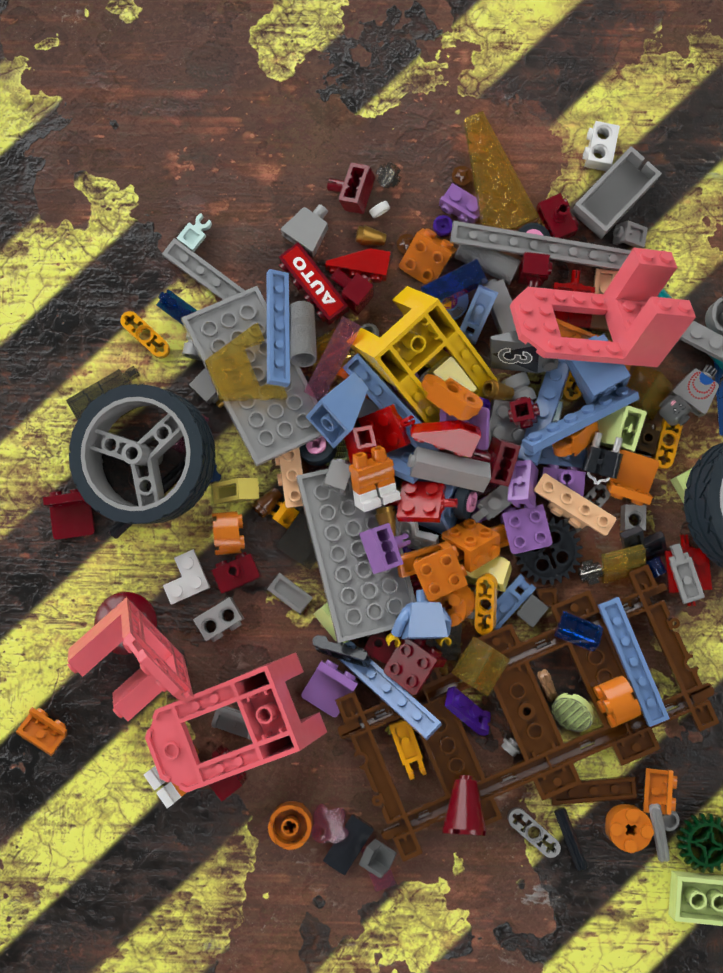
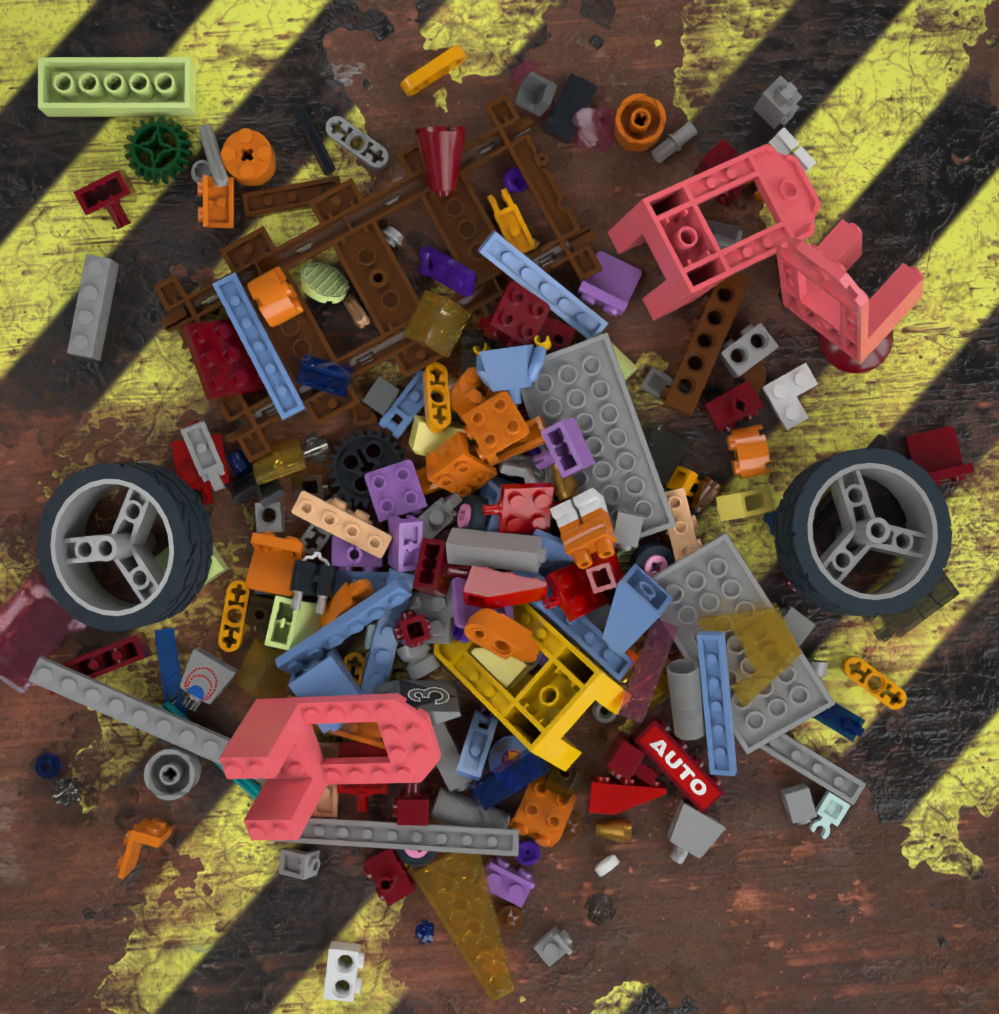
camera: 170 degrees right, 5 degrees up
orange bracket [16,707,67,756] -> none
black hinge [312,635,371,668] -> none
dark red brick [327,163,376,214] -> none
pearl gold cone [482,379,514,400] -> none
light grey piece [571,146,662,239] -> none
dark grey head [659,395,691,426] -> none
none -> dark red plate [182,319,267,399]
none -> dark brown brick [291,475,328,505]
none -> light orange beam [400,45,467,97]
none -> clear blue plate [415,919,434,945]
none -> dark purple tile [503,167,527,193]
none -> light grey bracket [533,926,573,967]
none -> dark brown brick [542,762,584,800]
none -> light grey axle [651,121,698,163]
none -> reddish brown brick [660,273,751,418]
none -> reddish brown tile [741,360,766,393]
none -> light grey hinge [753,75,802,129]
none -> light grey brick [780,783,817,825]

